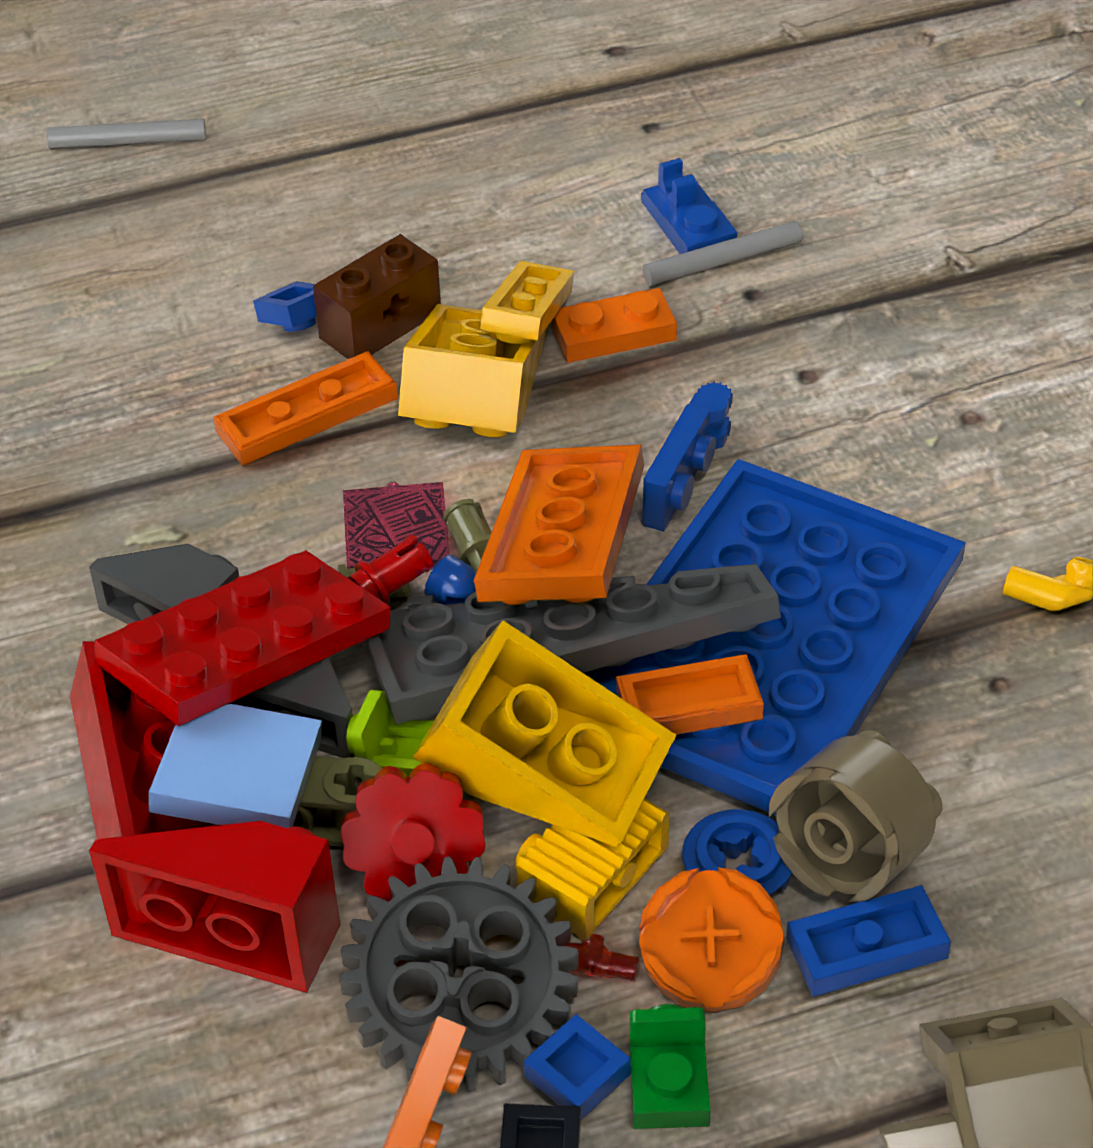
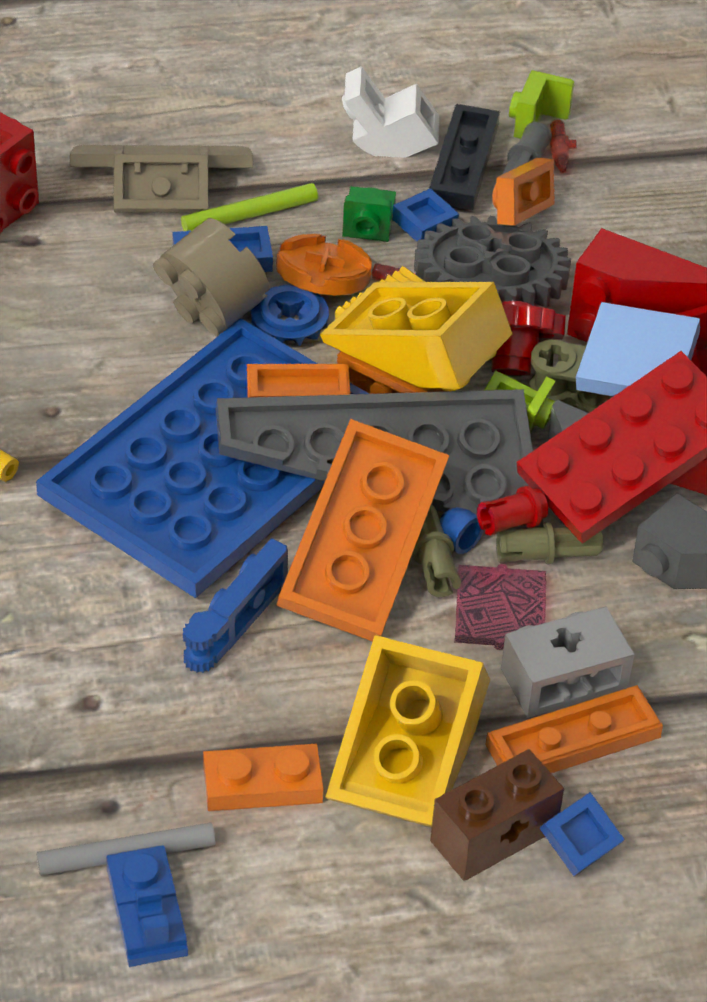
camera: 175 degrees left, 0 degrees up
yellow plate [480,261,575,344] -> none
none -> lime bar [181,183,318,231]
none -> light grey brick [501,606,634,718]

